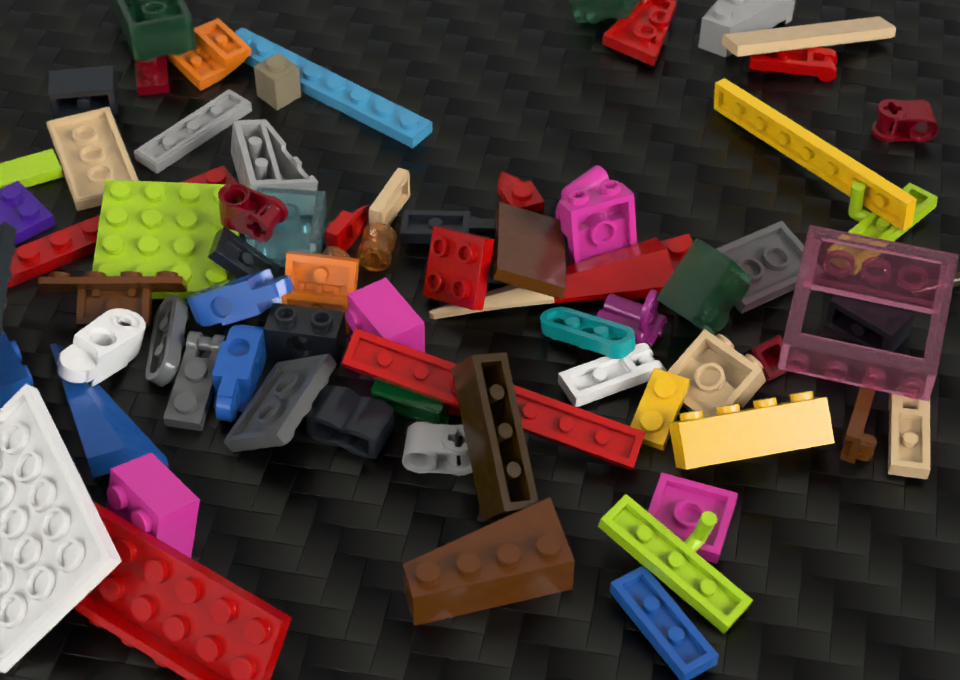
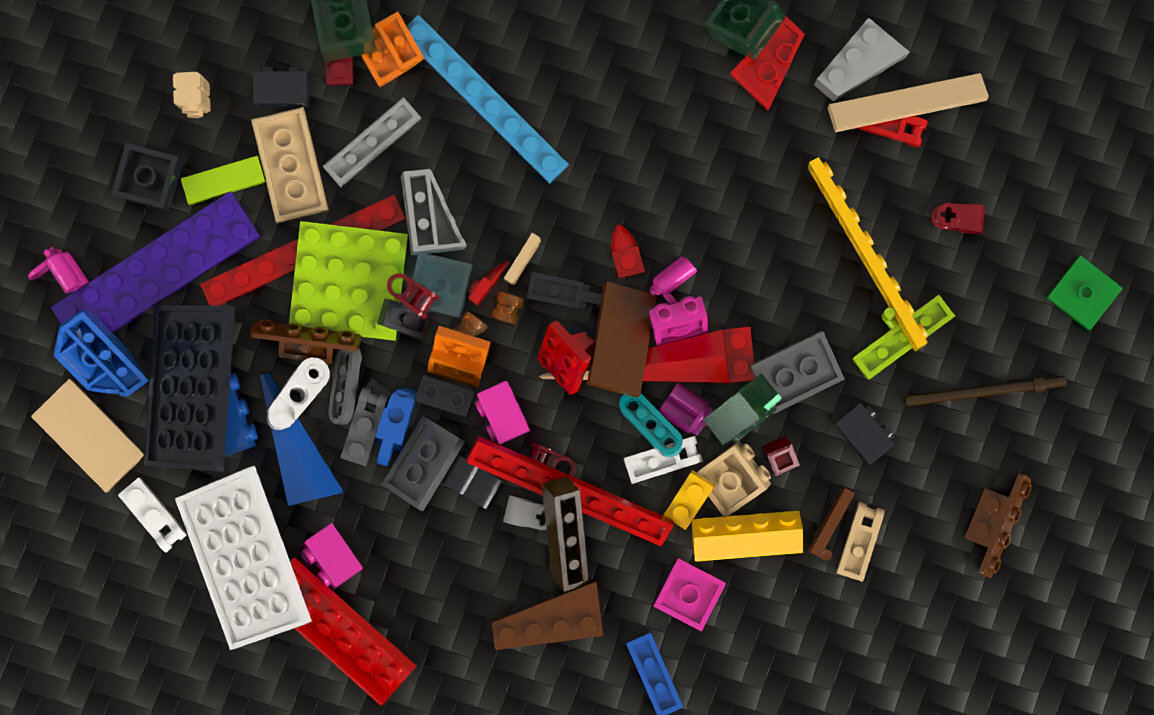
camera: 10 degrees right, 40 degrees up
blue piece [186,269,294,326] -> none
dark tan brick [254,53,301,110] -> none
lime plate [598,494,753,634] -> none
clear pink windscreen [777,225,959,401] -> none

